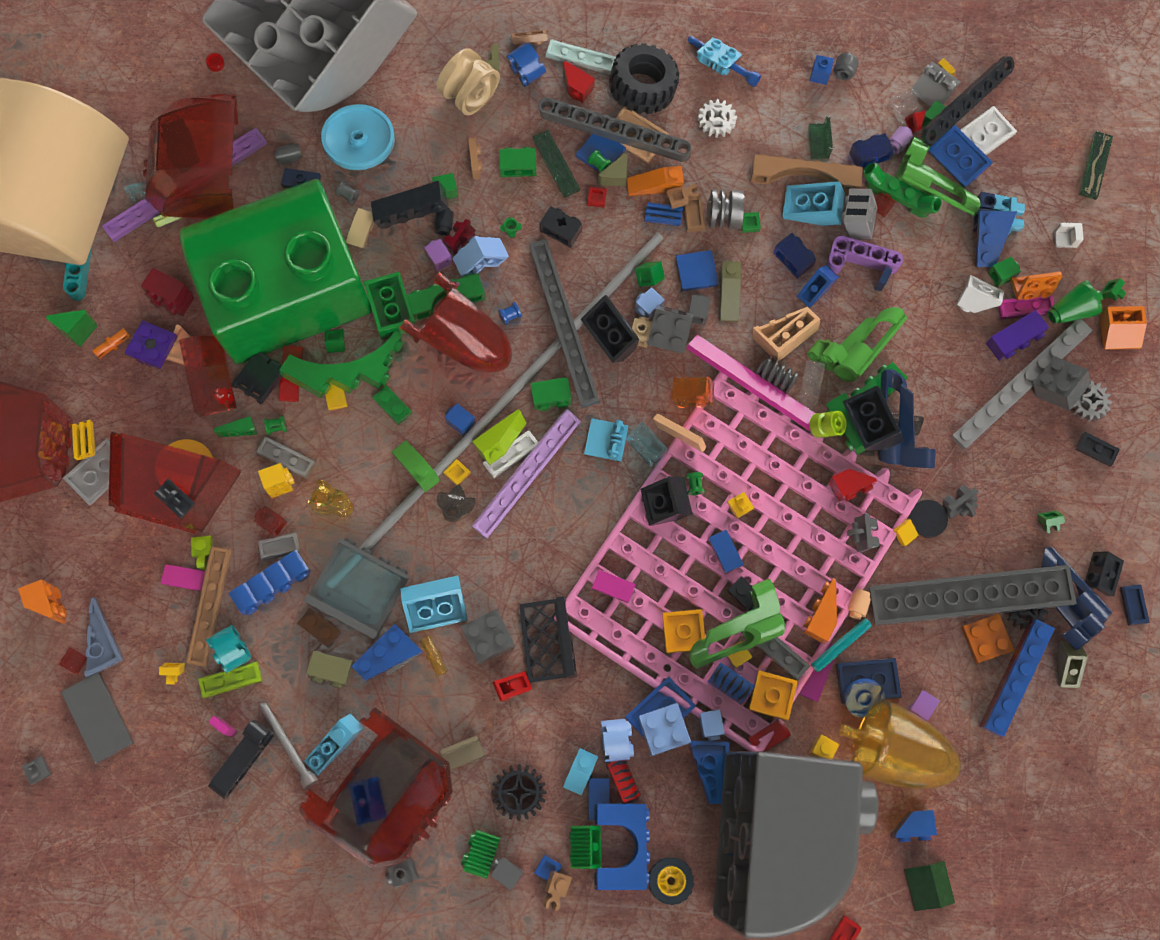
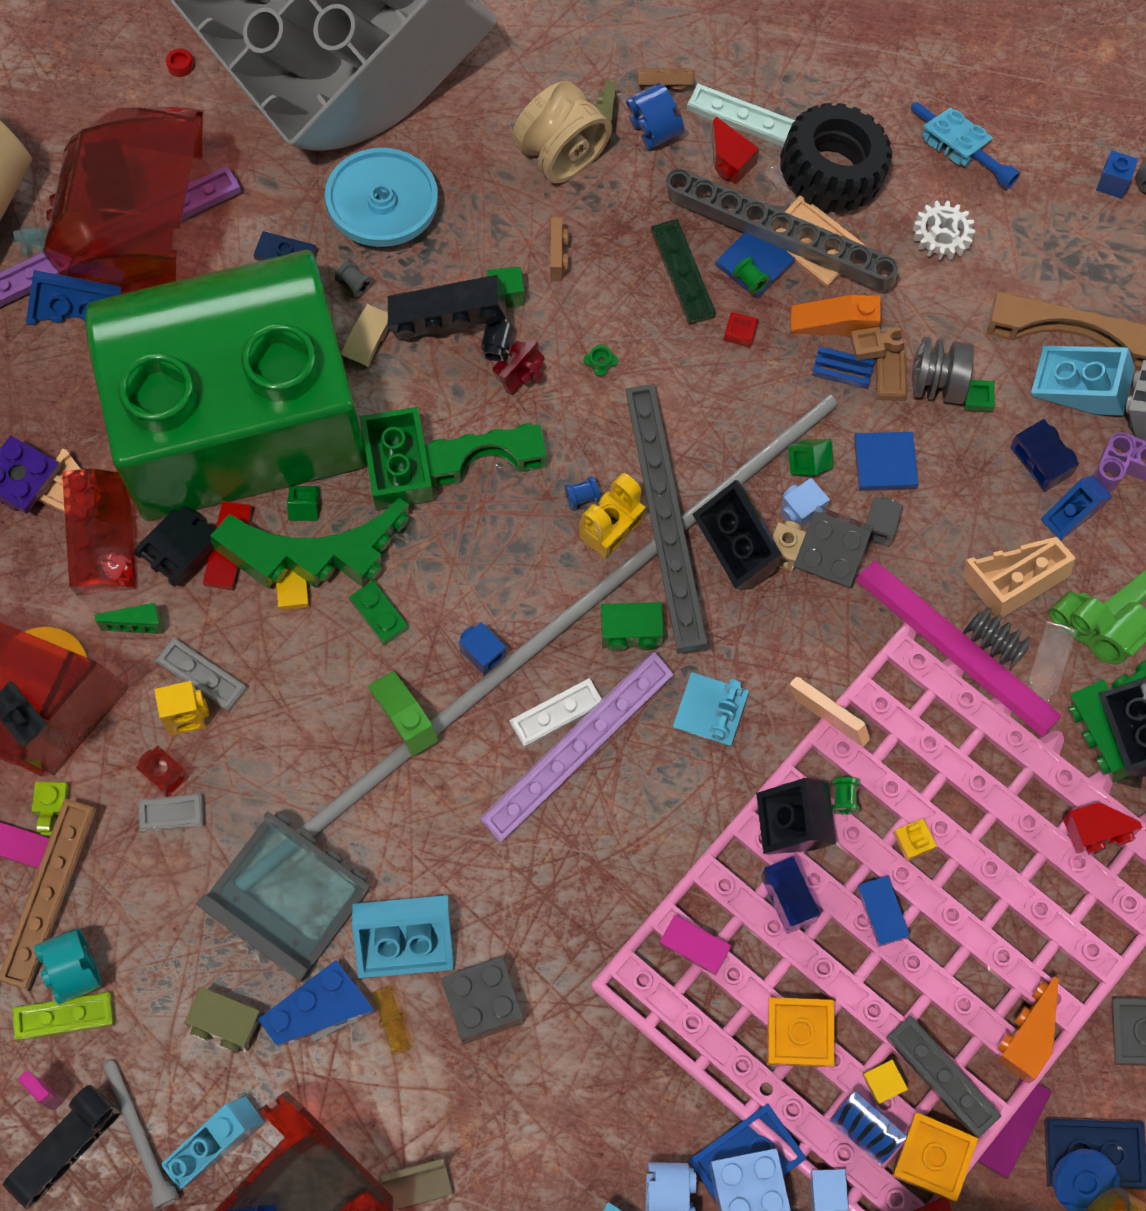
camera: 10 degrees right, 5 degrees down
dark red brick [141,268,195,317] -> none
blue brick [228,550,311,615] -> none
green bush [264,415,287,435] -> none
dark grey brick [274,143,302,165] -> none
reddish brown plate [297,608,341,648] -> none
clear yellow piece [308,480,354,518] -> none
clear red windscreen [399,272,512,373] -> none
medium lavender brick [424,239,453,272] -> none
clear smoke plate [437,485,476,522] -> none
yellow tile [443,459,471,487] -> none
light blue brick [453,236,509,277] -> none
lime slope [472,409,527,465] -> none
red slope [492,671,532,702] -> none
green brick [499,147,536,177] -> none
black fence [519,596,577,683] -> none
black brick [539,206,582,248] -> none
olive slope [598,153,628,187] -> none
clear light blue brick [626,421,668,467] -> none
clear orange brick [671,377,715,408] -> none
bright green panel [689,579,785,668] -> none
olive slope [720,261,741,322] -> none
black plate [727,576,754,611] -> none
clear green panel [808,117,833,159] -> none
lime wheel [809,411,846,438] -> none
teal axle [811,618,872,672] -> none
dark grey hips [847,513,880,552] -> none
light nougat brick [848,589,871,620] -> none
none -> blue wing [26,270,121,324]
none -> yellow brick [579,473,646,559]
none -> clear blue brick [761,856,821,934]

